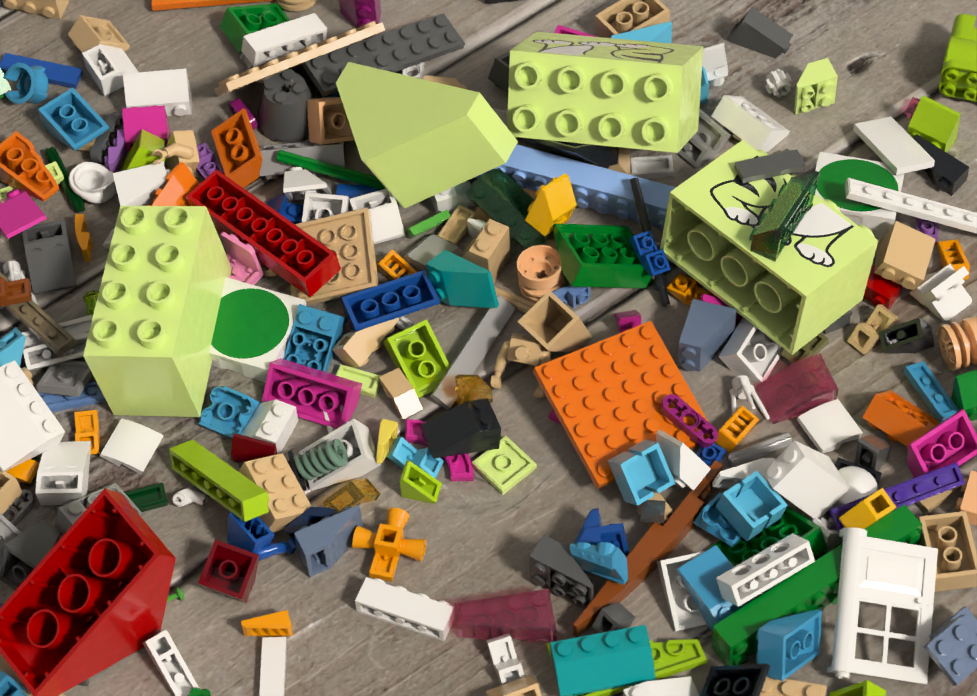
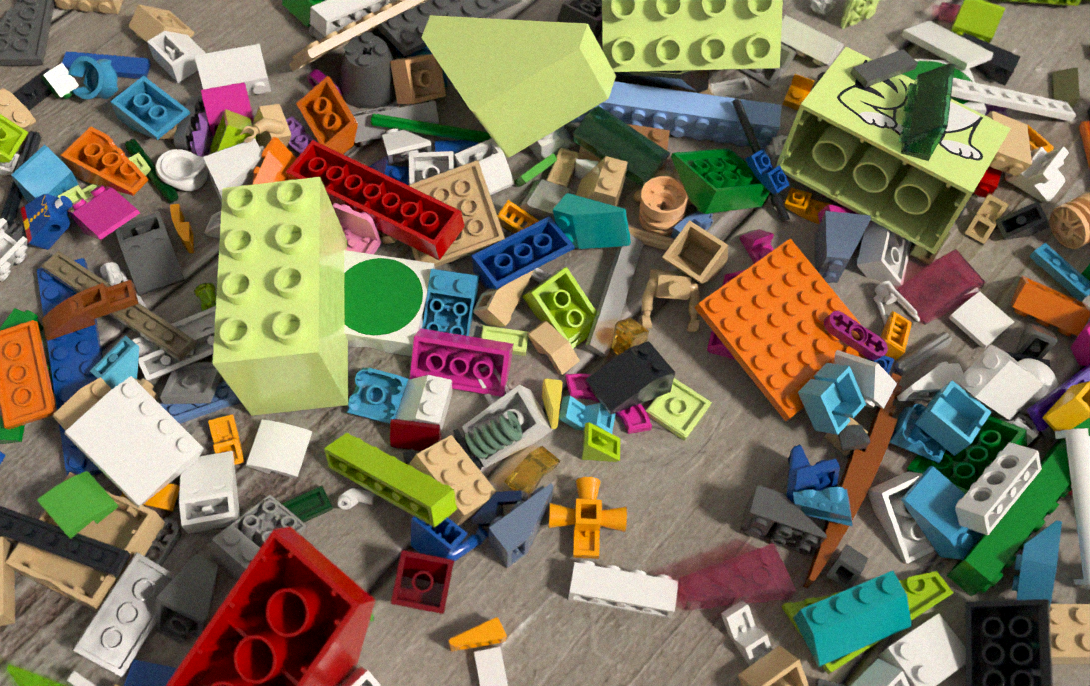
camera: 20 degrees left, 5 degrees up
yellow slope [525,173,577,236] -> none

